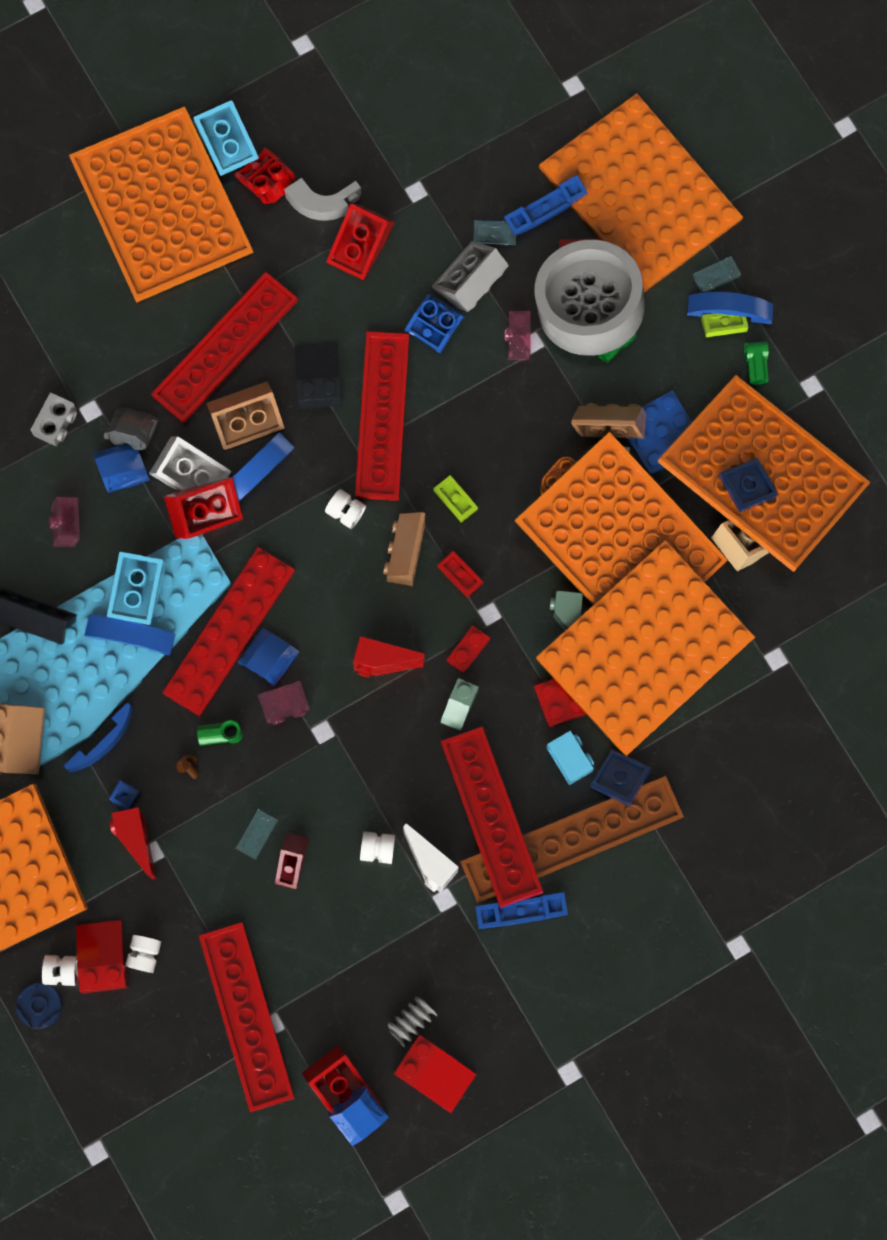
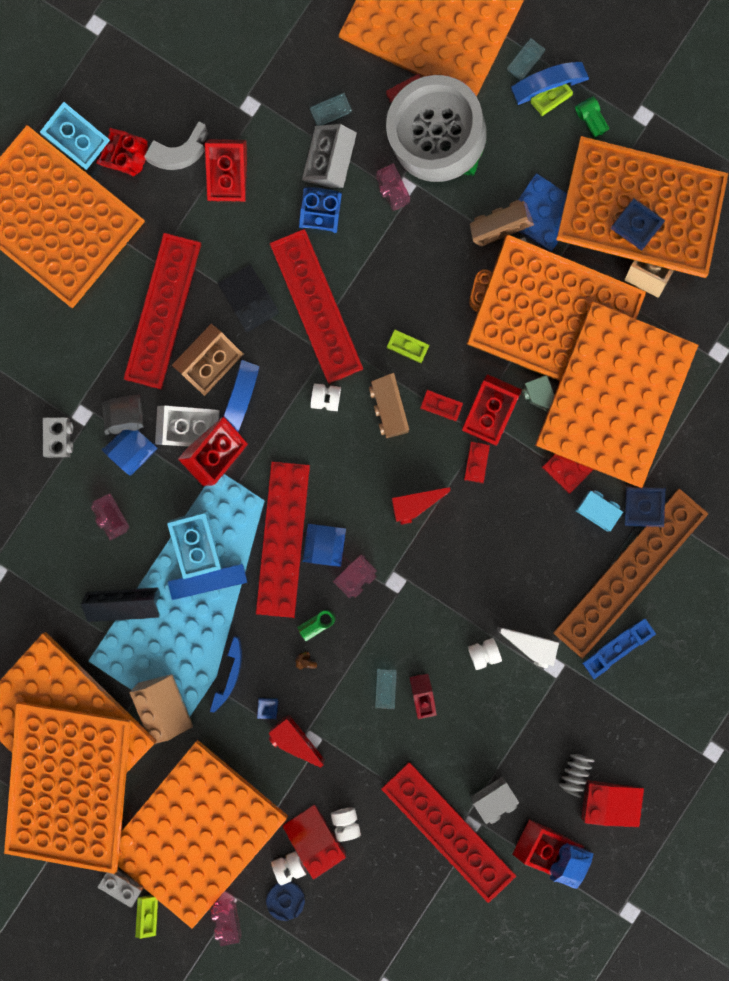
camera: 20 degrees left, 10 degrees up
sand green slope [440,678,479,732] -> none
red plate [441,727,543,908] -> none
blue slope [504,175,588,235] -> none
none -> red slope [462,374,522,446]
none -> light grey brick [470,776,519,824]

